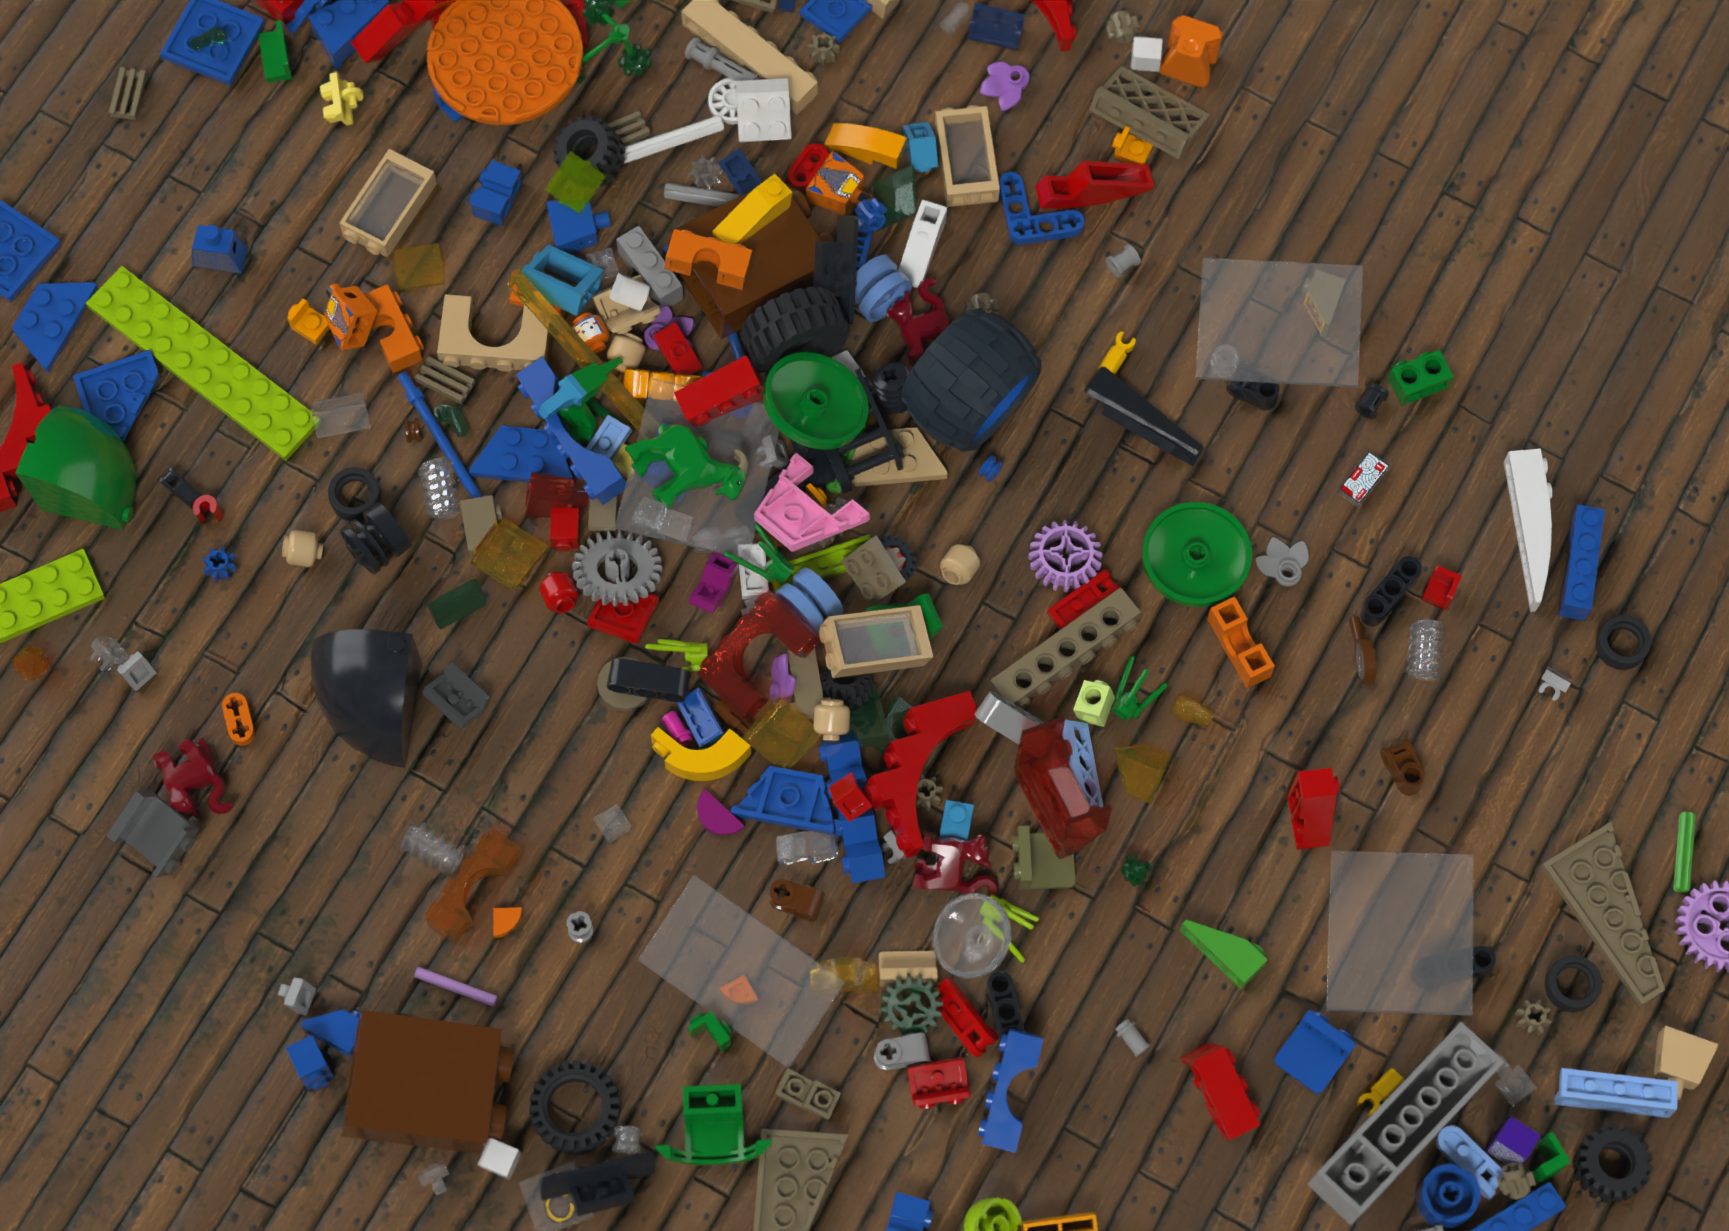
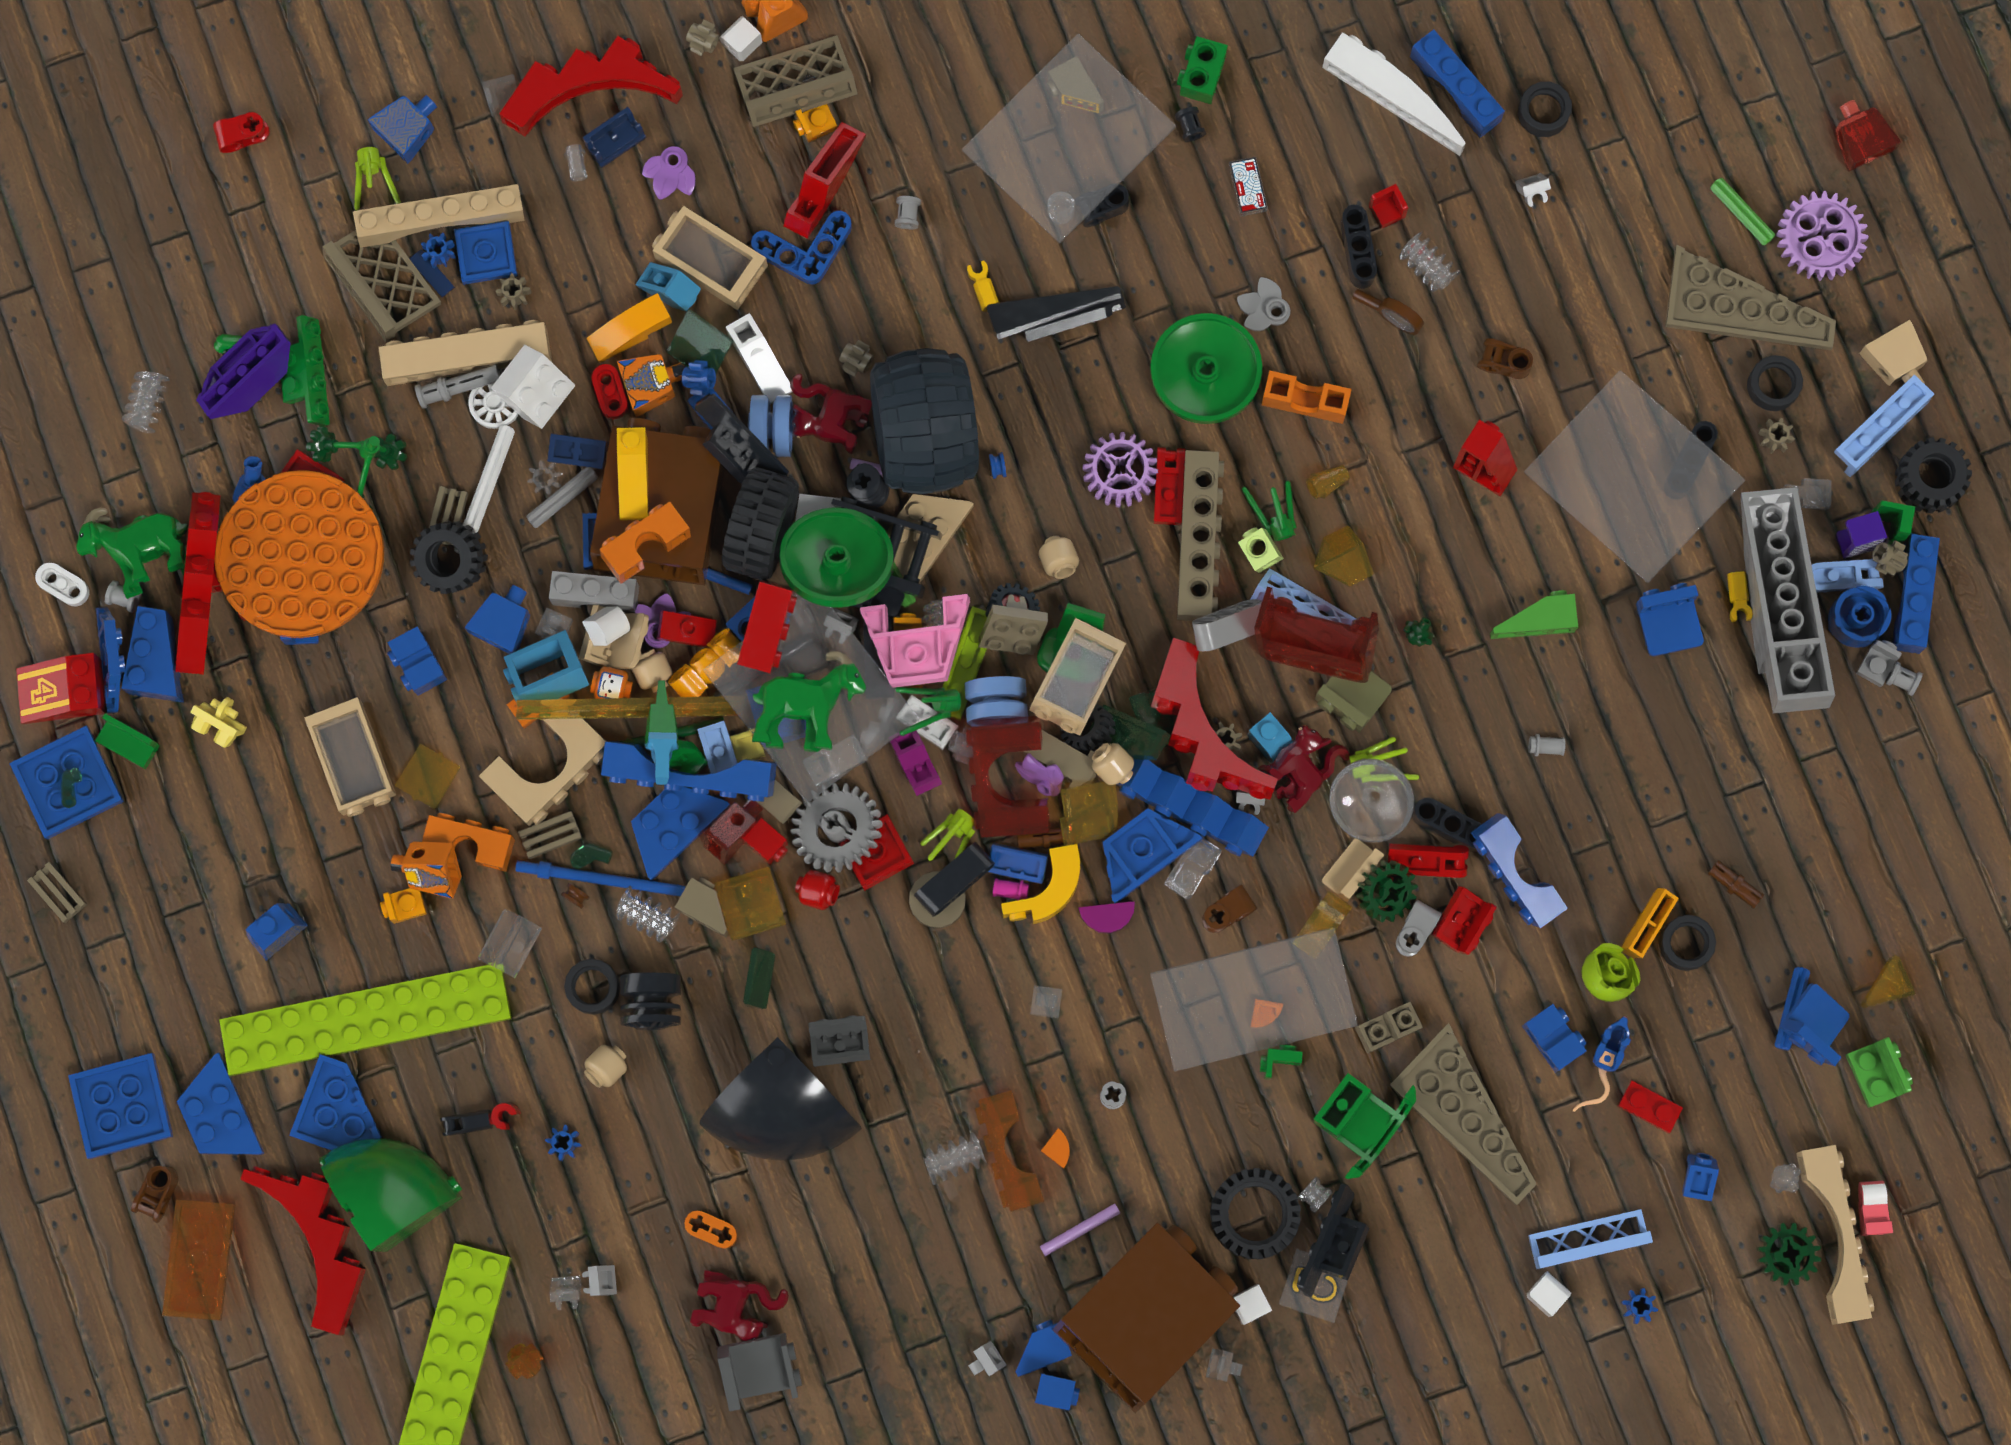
camera: 45 degrees left, 10 degrees up
clear neon green piece [545,151,606,214] -> none
red panel [829,772,872,822] -> none
red wedge [1180,1042,1260,1140] -> none

